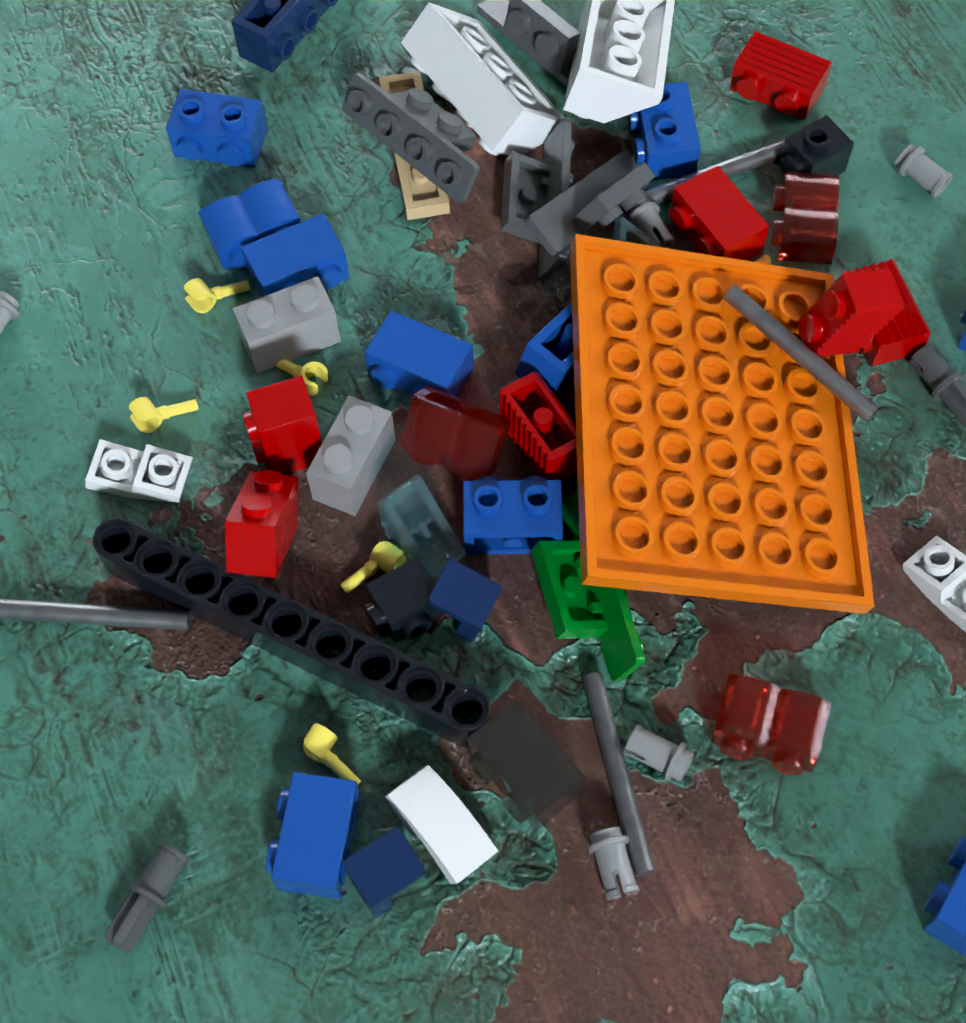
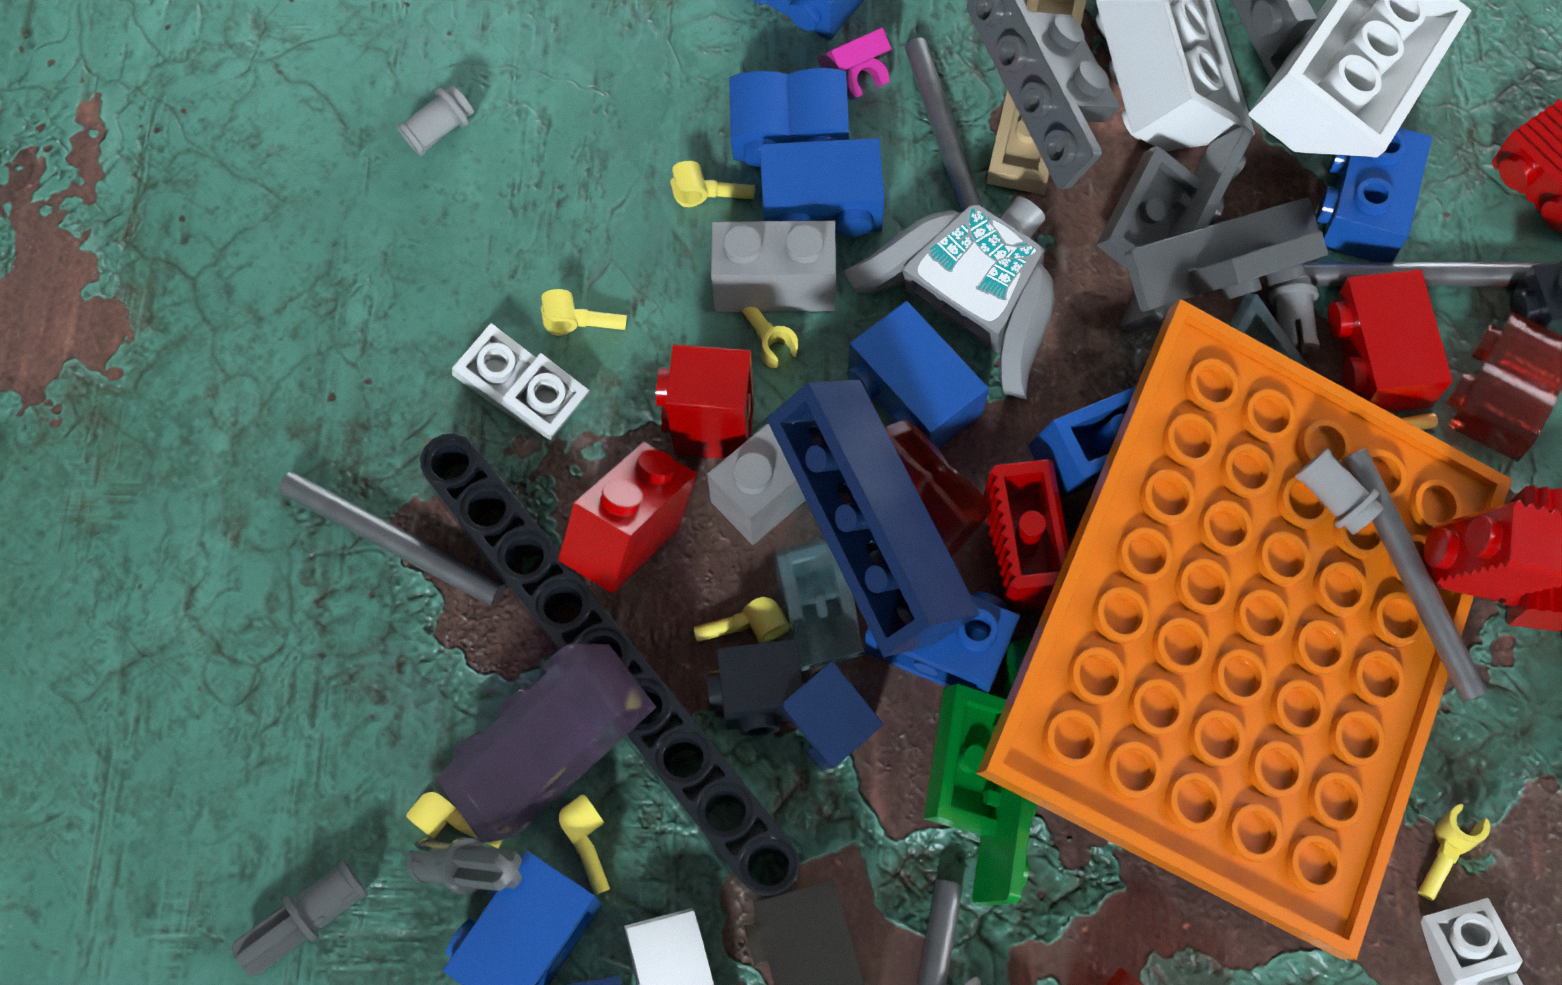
camera: 25 degrees right, 5 degrees up
none -> light yellow hand [406,792,506,848]
none -> dark grey axle [407,837,523,894]
none -> clear purple brick [436,643,656,844]
none -> dark blue brick [766,380,980,657]
none -> dark pink tile [817,27,892,100]
none -> light grey torso [842,196,1055,400]
none -> flat silver bar [905,38,984,213]
none -> light grey pin [1295,447,1384,535]
none -> light yellow hand [1417,804,1491,901]

